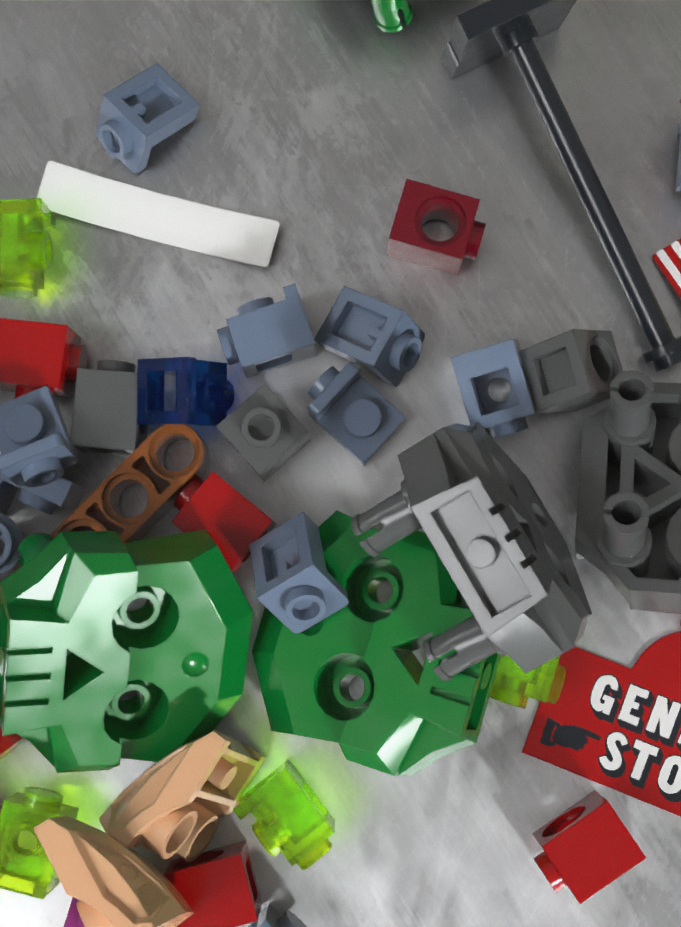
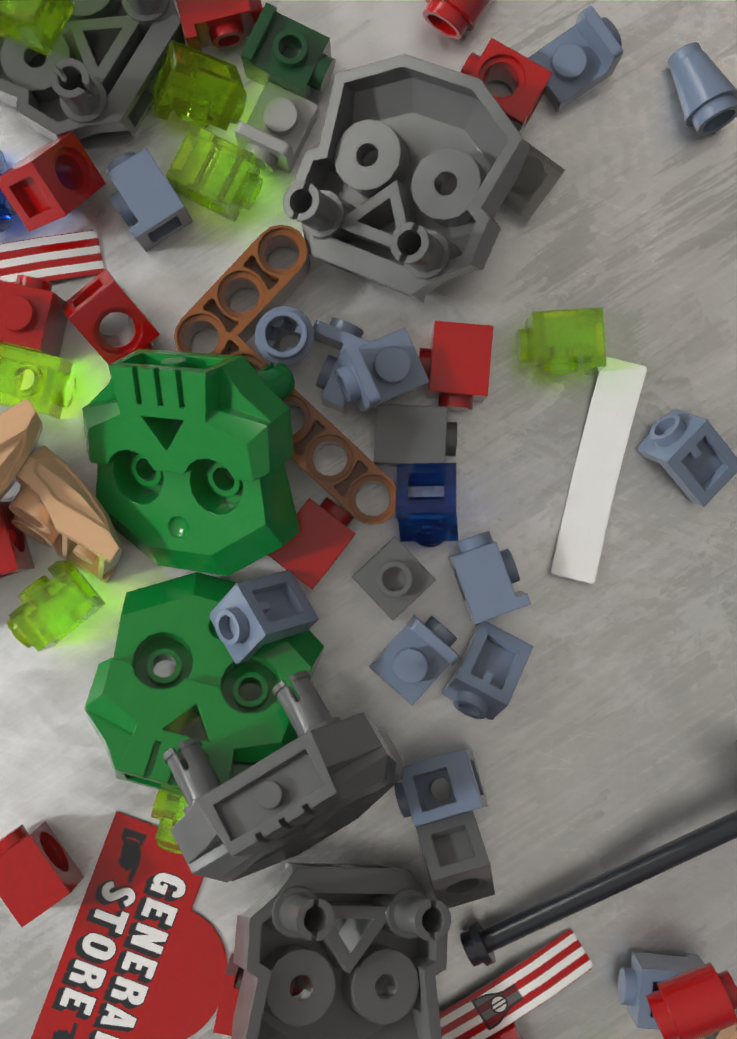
camera: 85 degrees right, 5 degrees up
dark red brick [387,179,486,275] -> none

